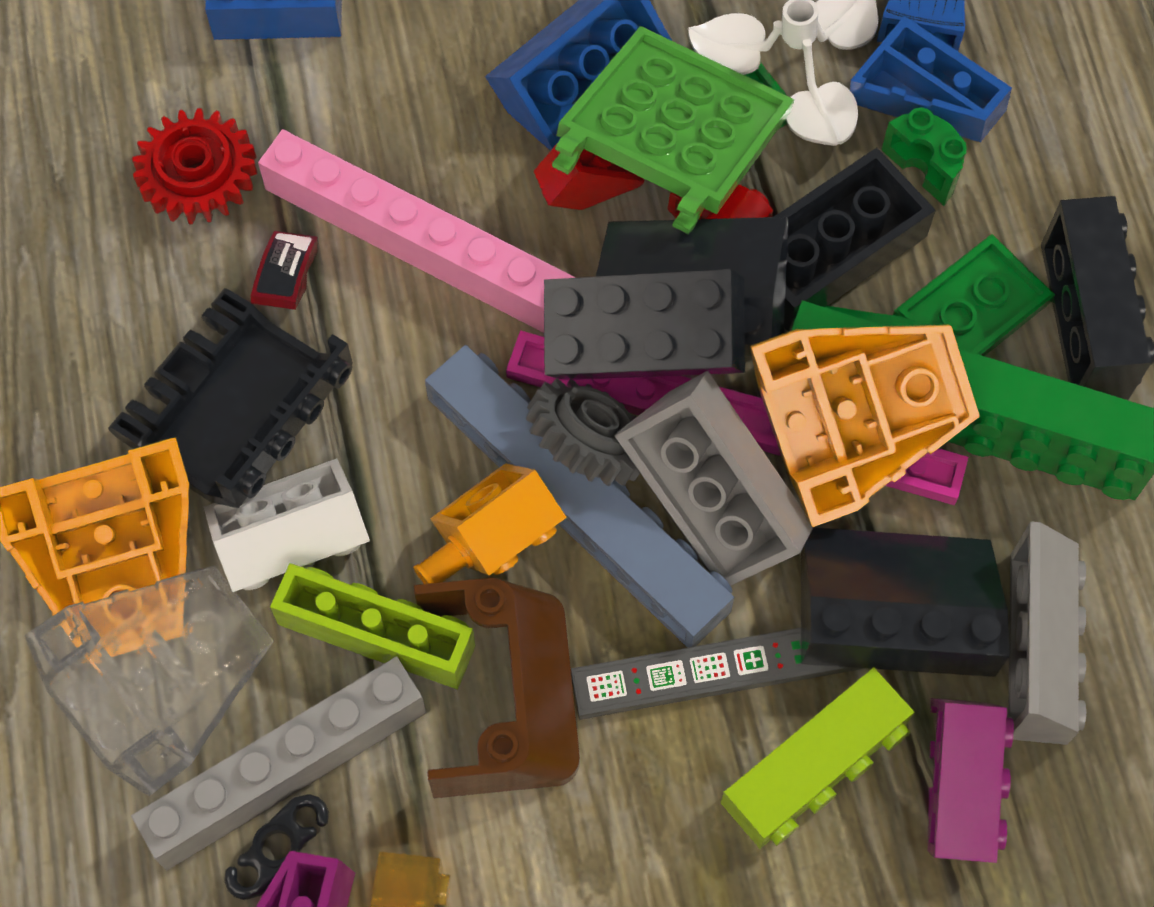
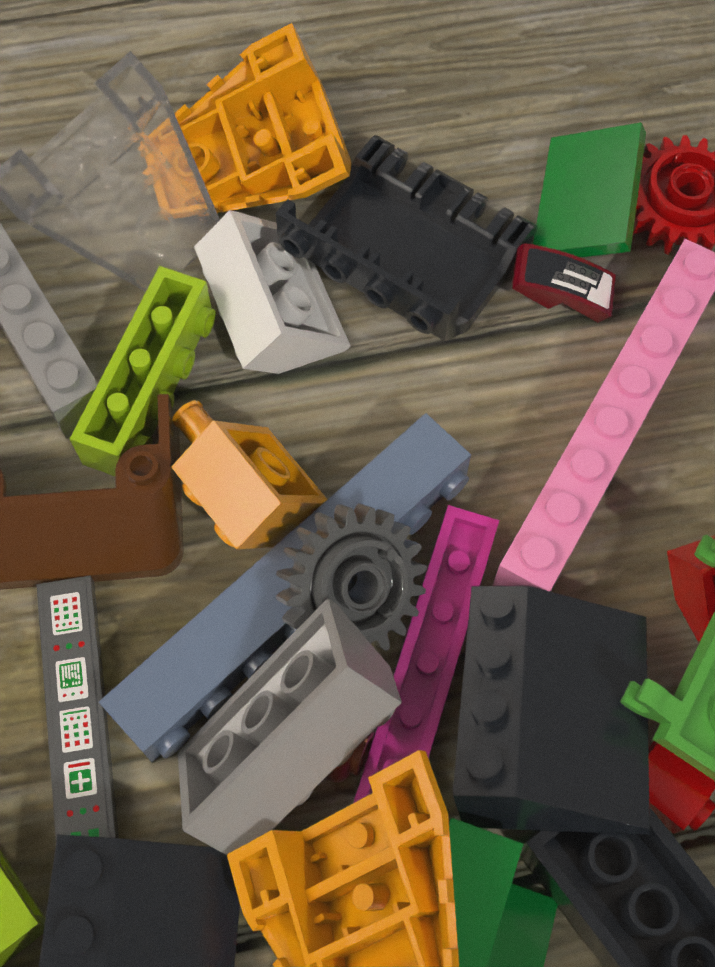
camera: 90 degrees right, 0 degrees up
black brick [544,269,745,380] -> none
none -> green tile [533,122,646,258]

